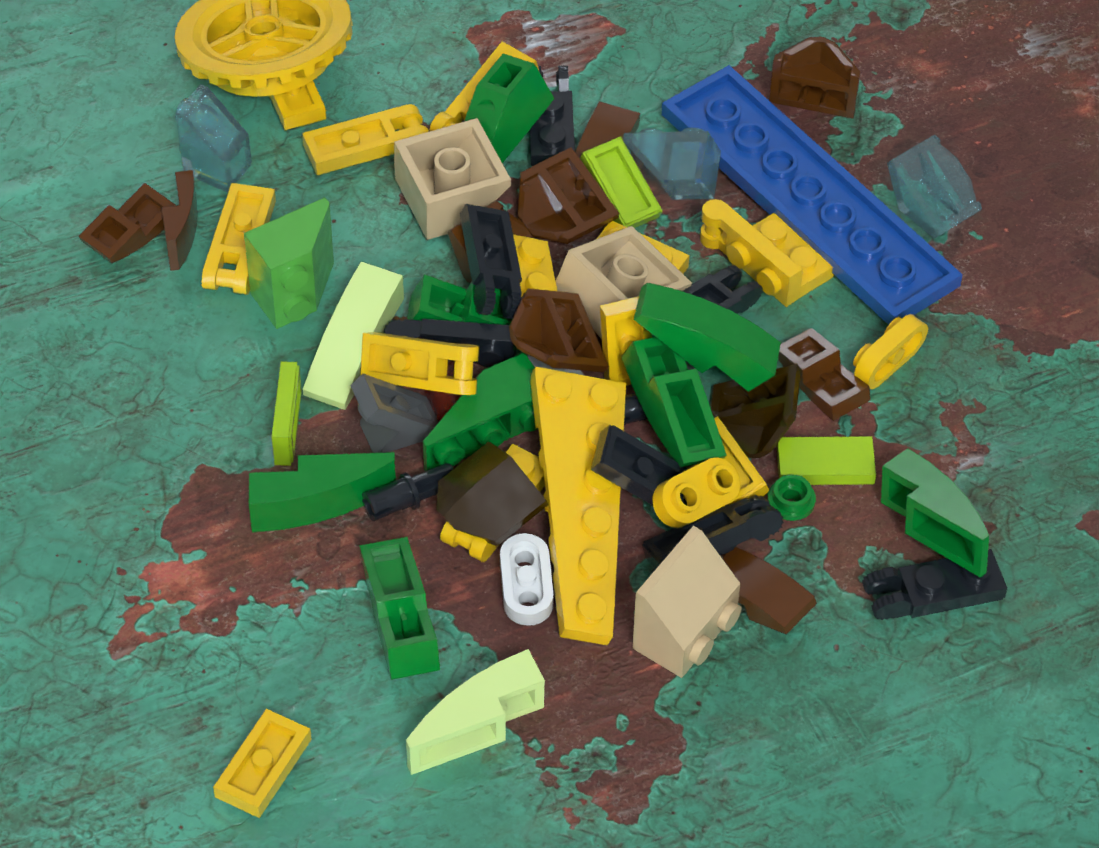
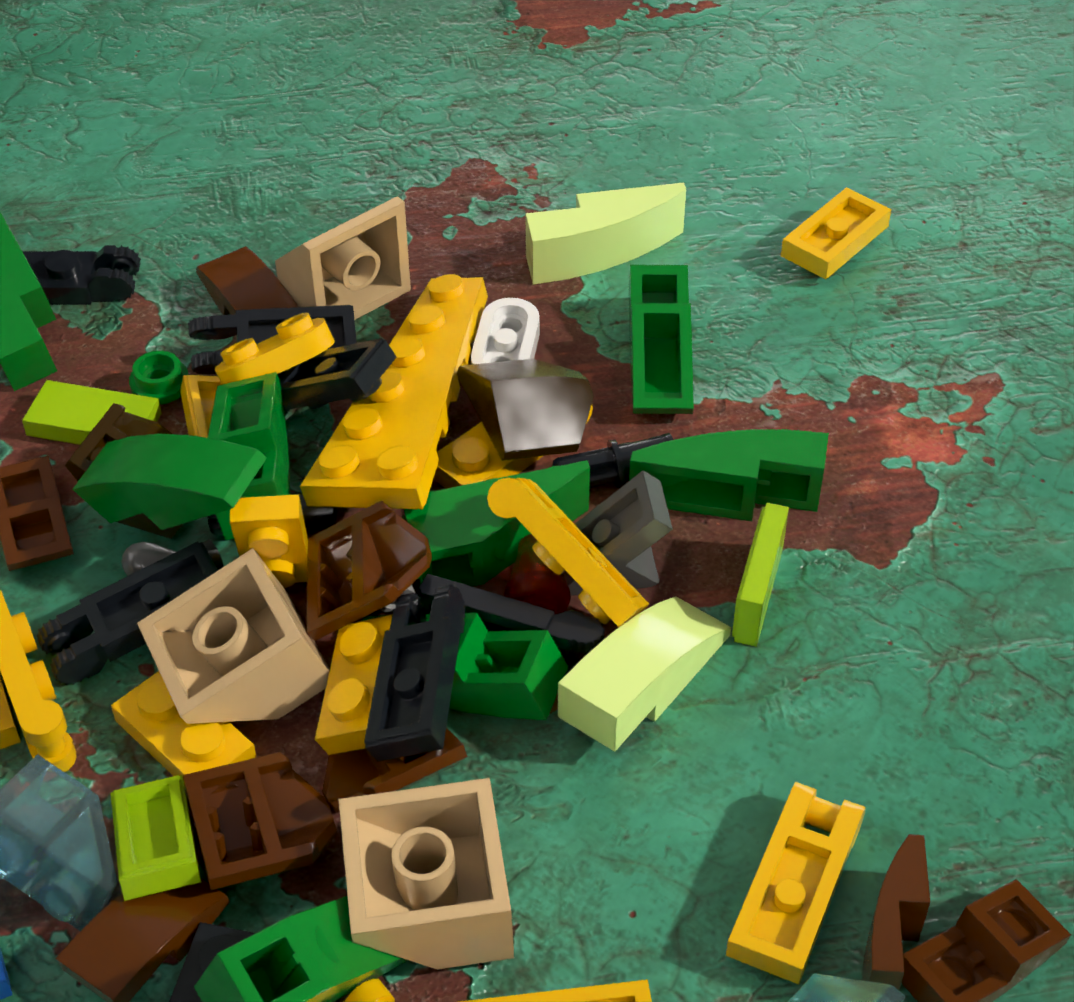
camera: 165 degrees left, 5 degrees down
bright green slope [244,197,334,329] -> none

